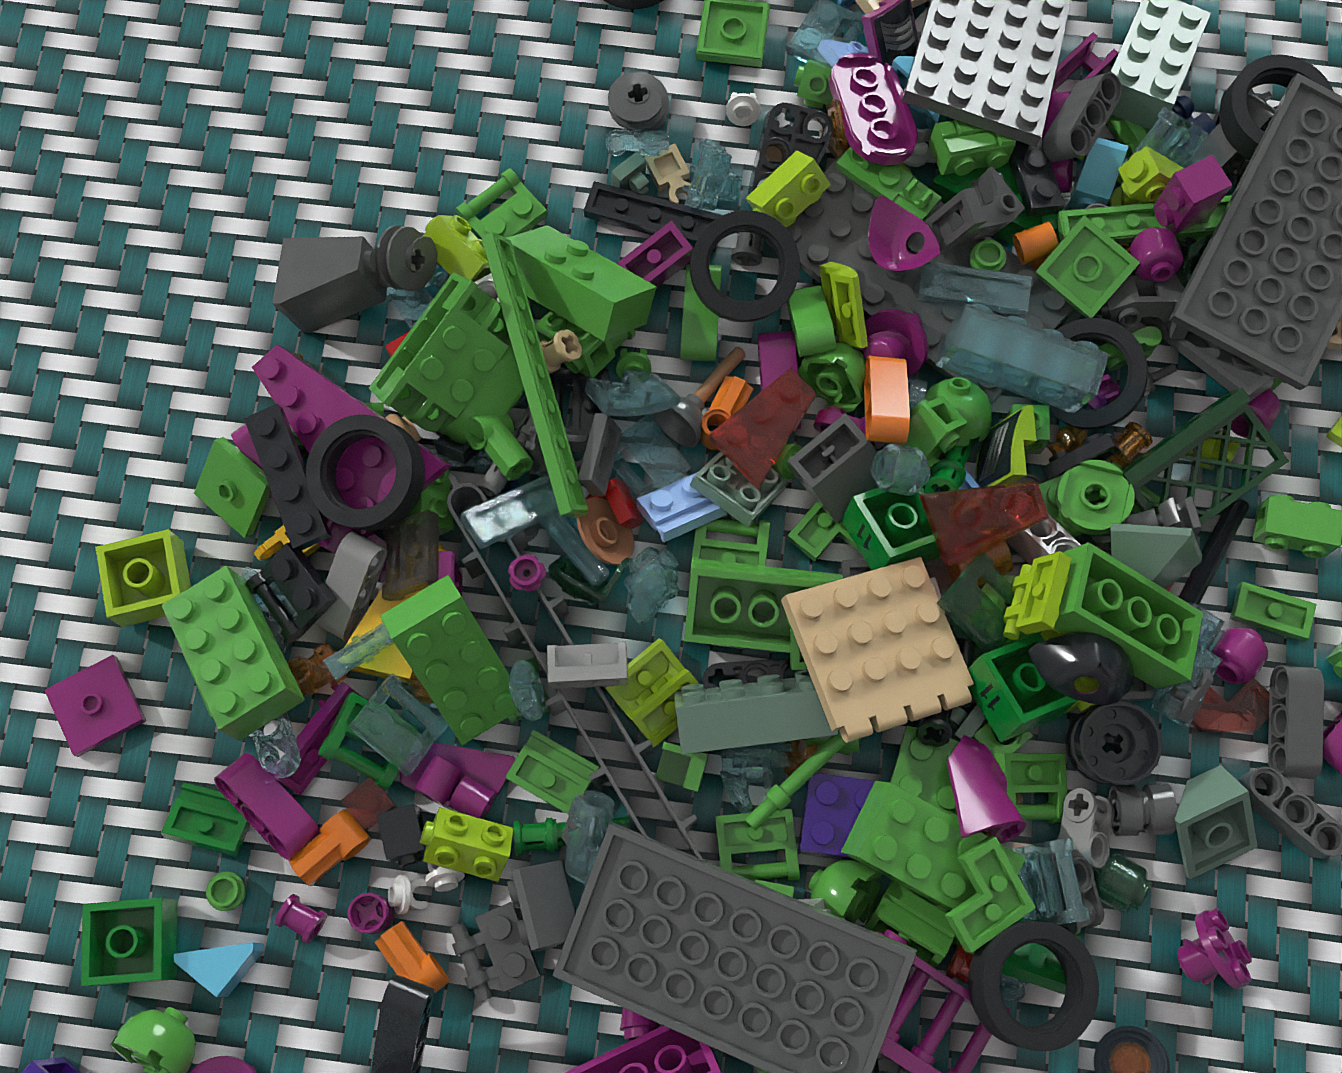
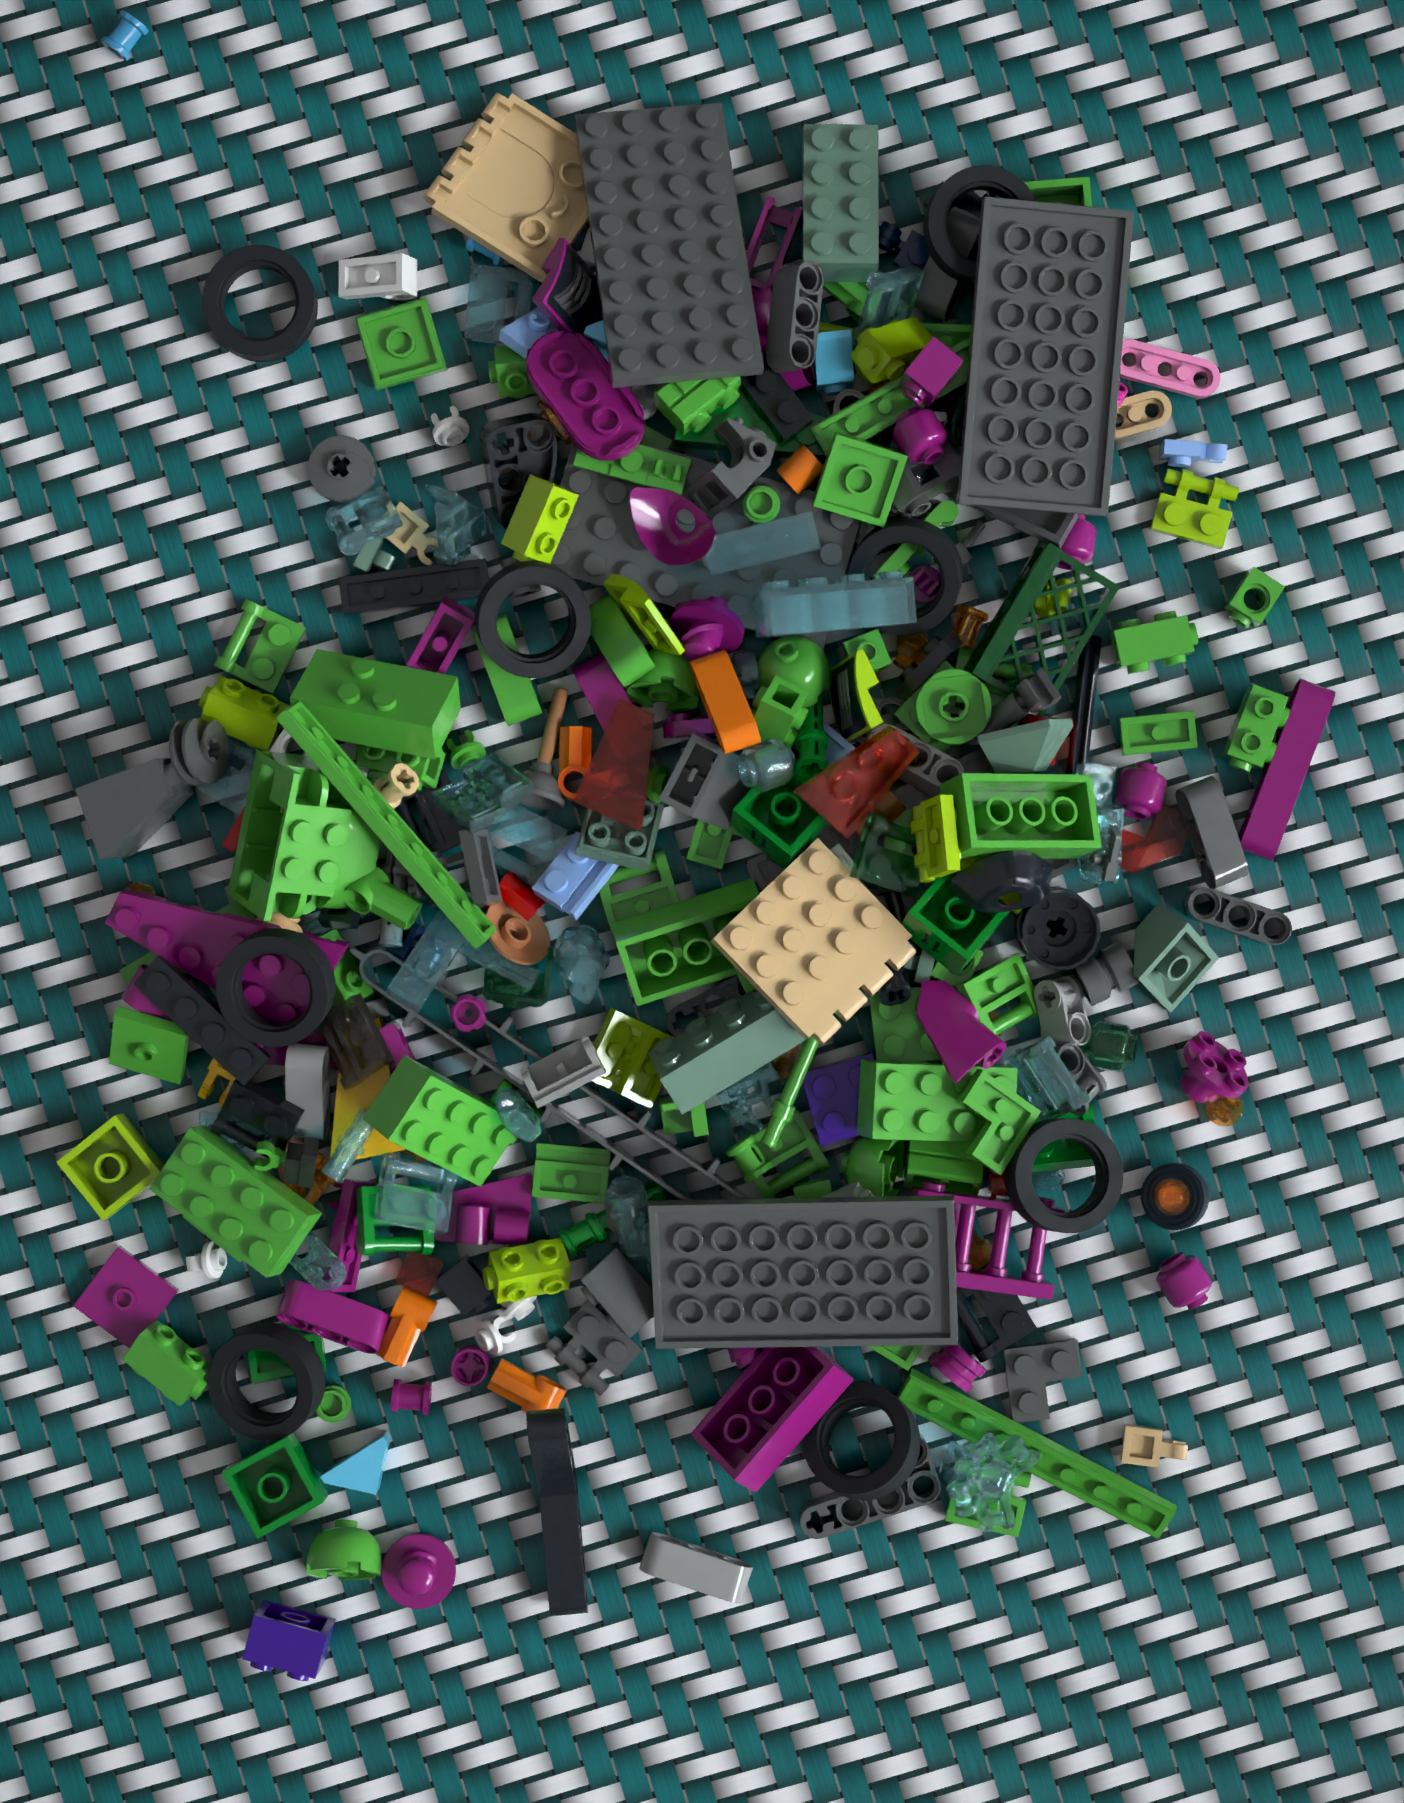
camera: 25 degrees left, 15 degrees up
none -> bright green brick [122,1320,210,1406]
none -> white plate [186,1241,227,1279]
none -> black tyre [207,1322,325,1441]
none -> pearl dark grey piece [254,1137,320,1188]
none -> bright green bush [725,1134,773,1183]
none -> clear orange plate [955,1230,992,1270]
none -> clear orange plate [1205,1095,1243,1126]

